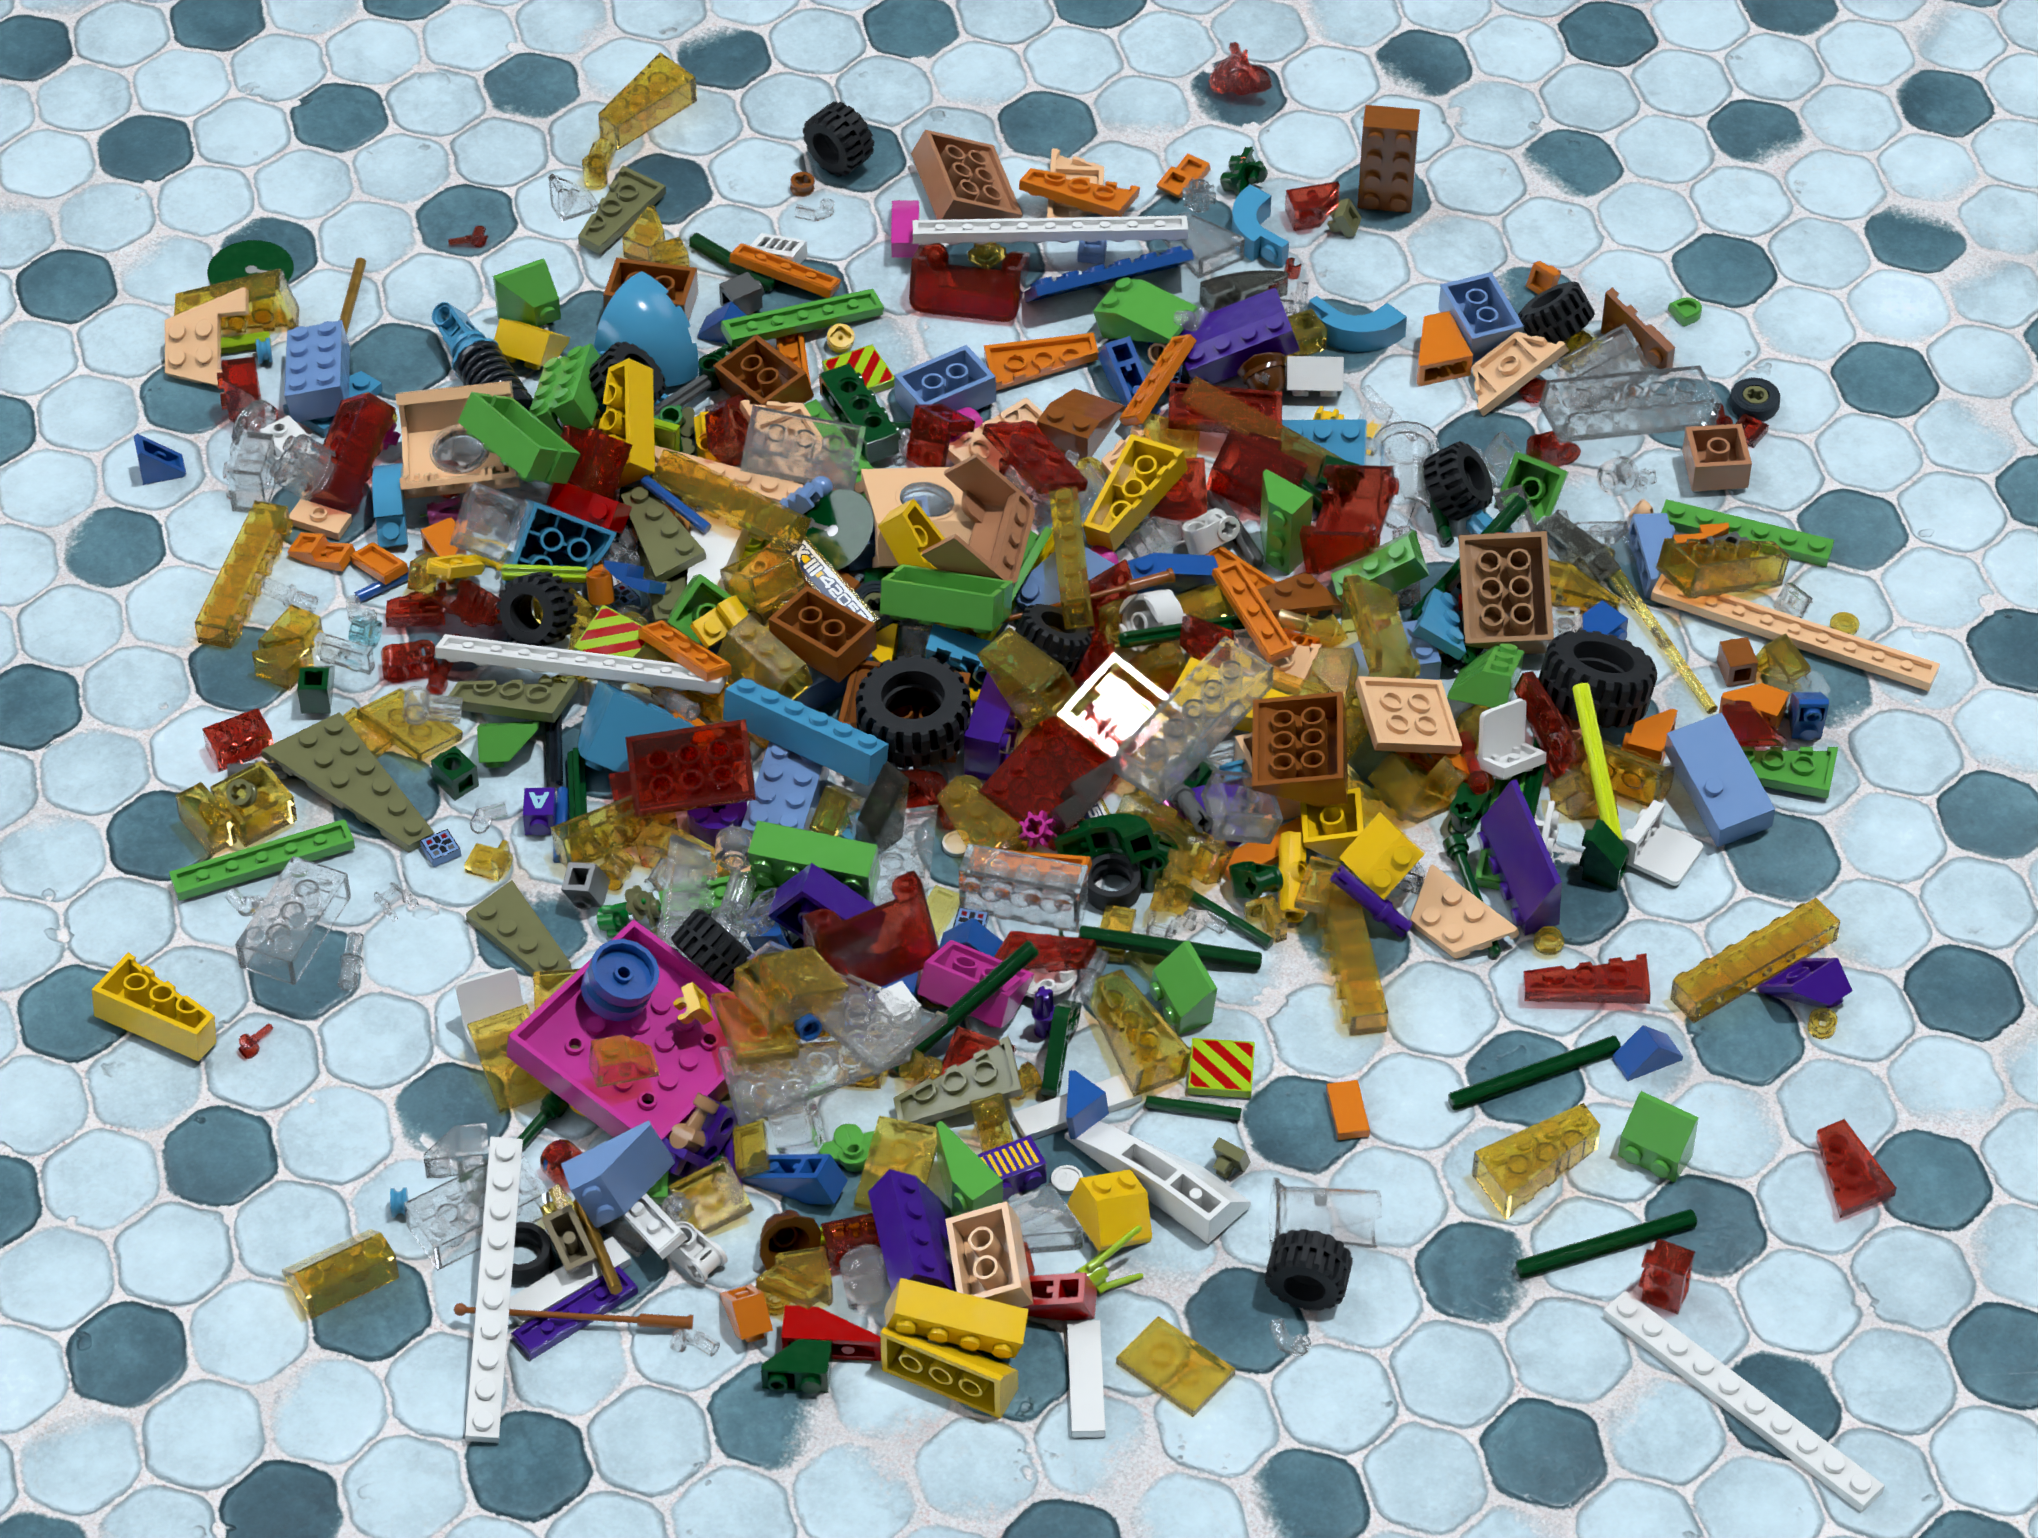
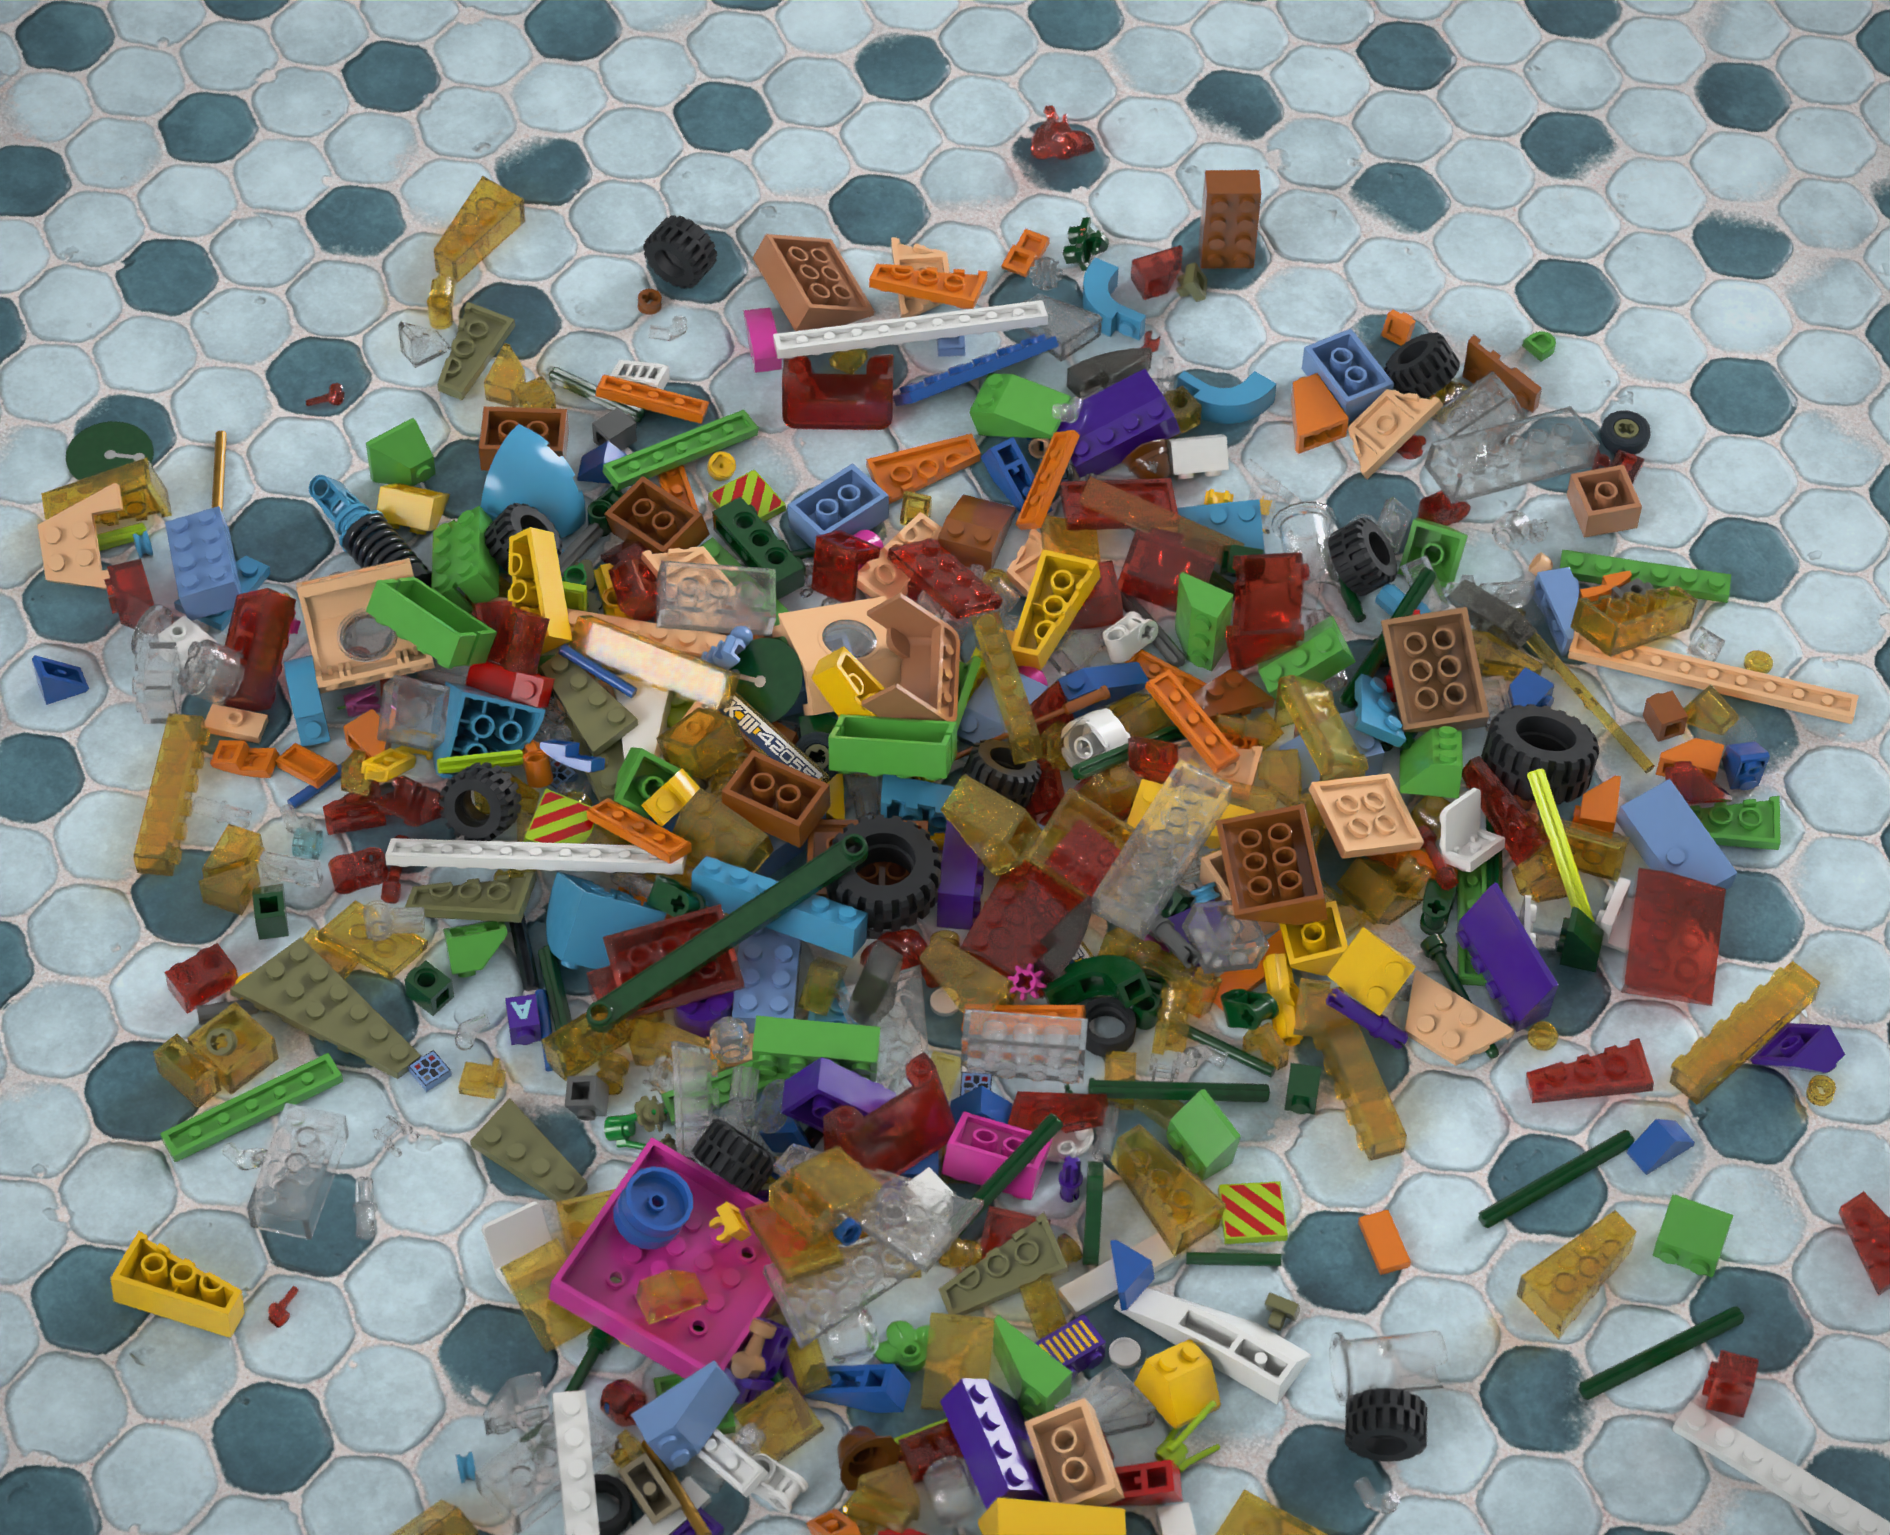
camera: 10 degrees left, 5 degrees up
none -> dark green piece [586,834,868,1033]
none -> dark green piece [646,875,706,920]
none -> clear yellow slope [900,491,932,525]
none -> dark green brick [1284,1063,1322,1115]
none -> clear red slope [1621,868,1726,1006]

